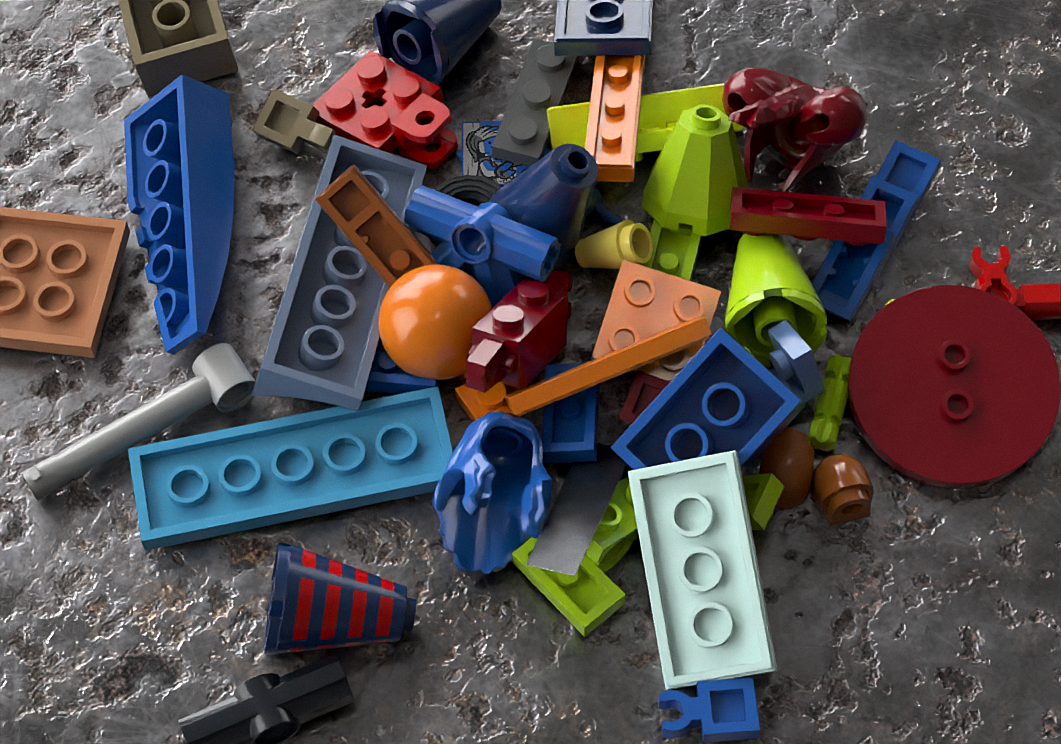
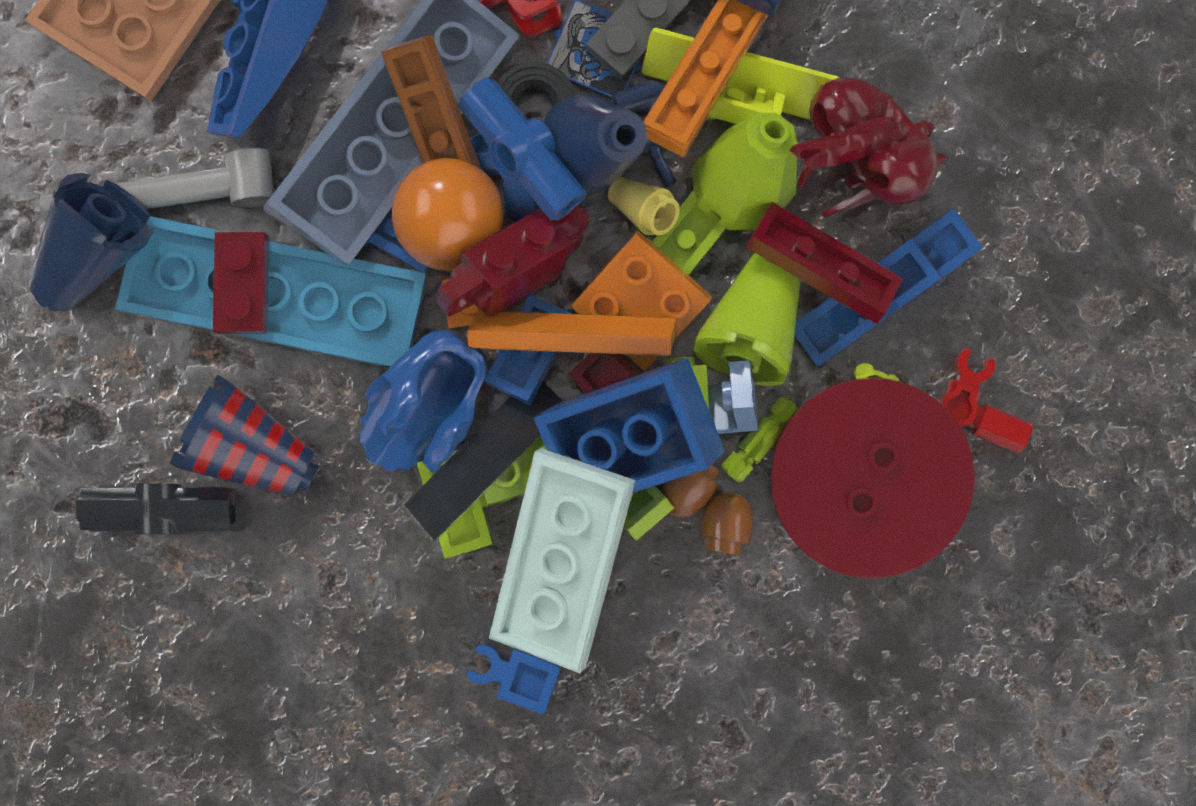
camera: 25 degrees right, 25 degrees up
none -> dark blue cone [29,173,153,311]
none -> dark red plate [213,232,269,334]

